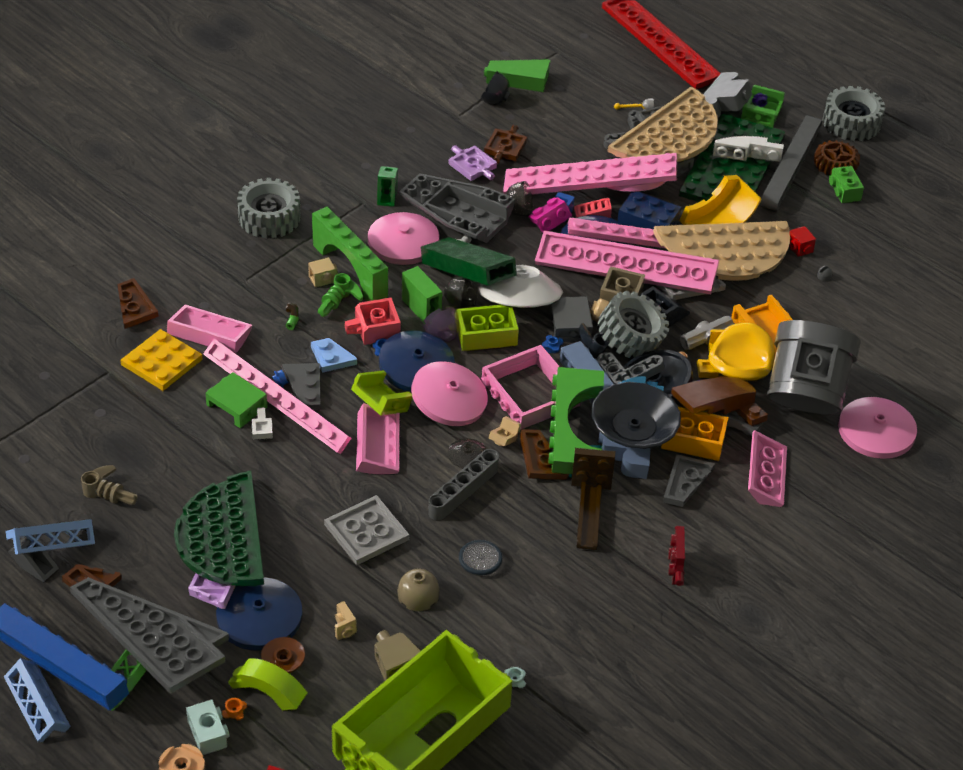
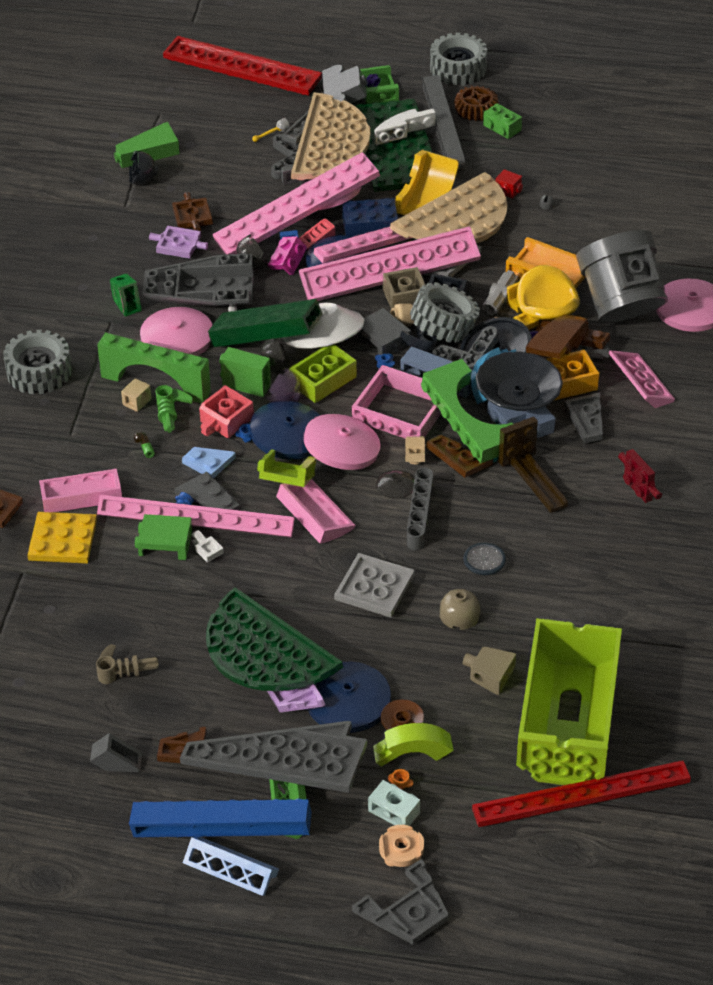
camera: 30 degrees left, 0 degrees up
light blue fence [6,519,95,554] -> none
tan bracket [335,602,357,640] -> none

